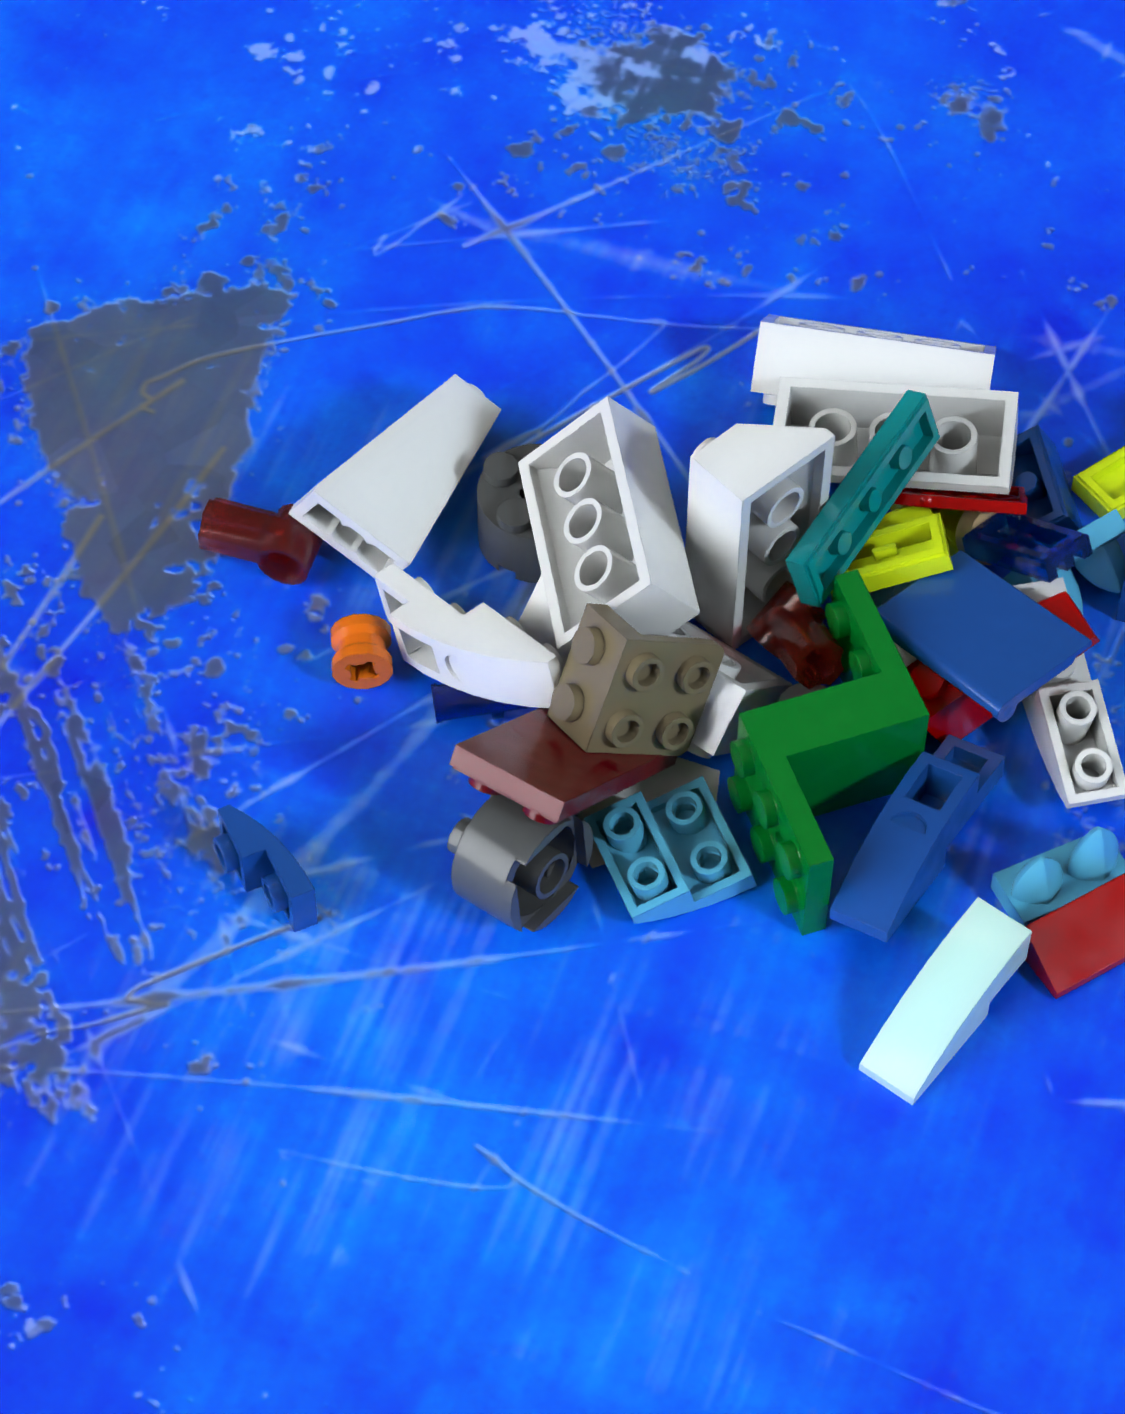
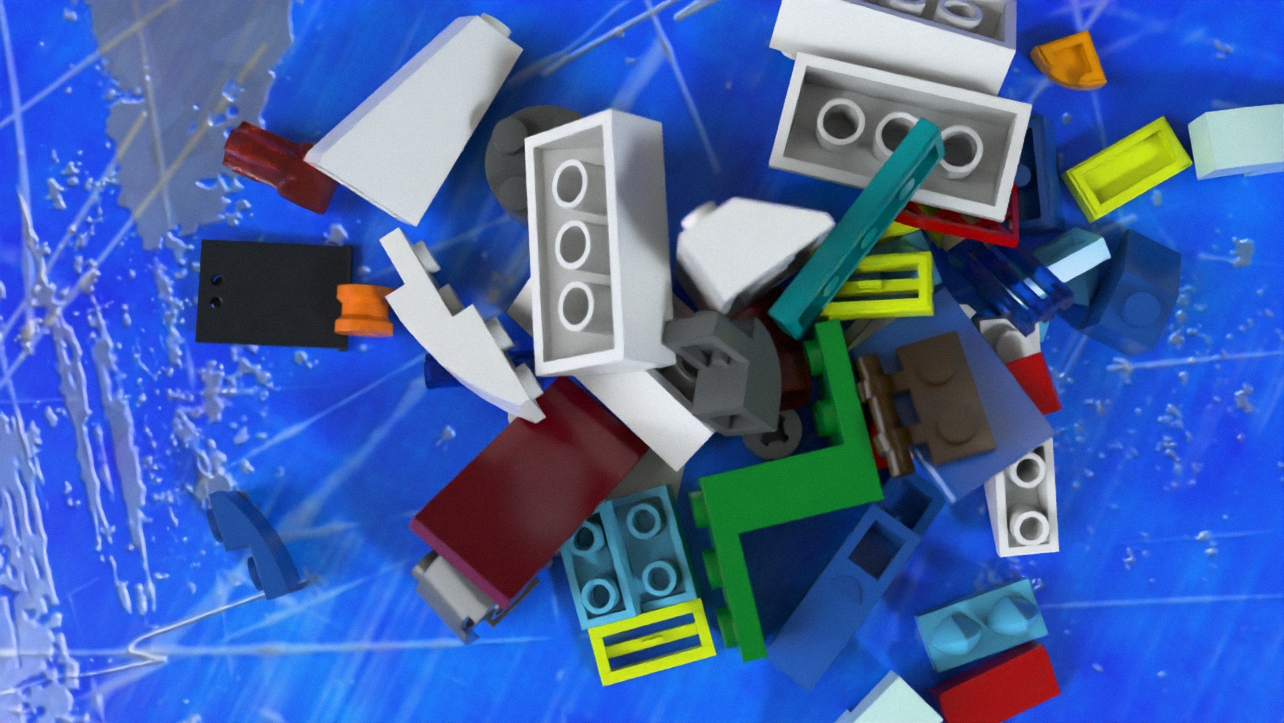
camera: 10 degrees right, 30 degrees up
dark tan bracket [547,603,724,756] -> none
none -> black container [195,239,353,352]
none -> neon yellow tile [588,597,716,687]
none -> dark grey brick [663,310,782,437]
none -> dark brown plate [854,330,997,479]
none -> light orange tile [1030,30,1107,91]

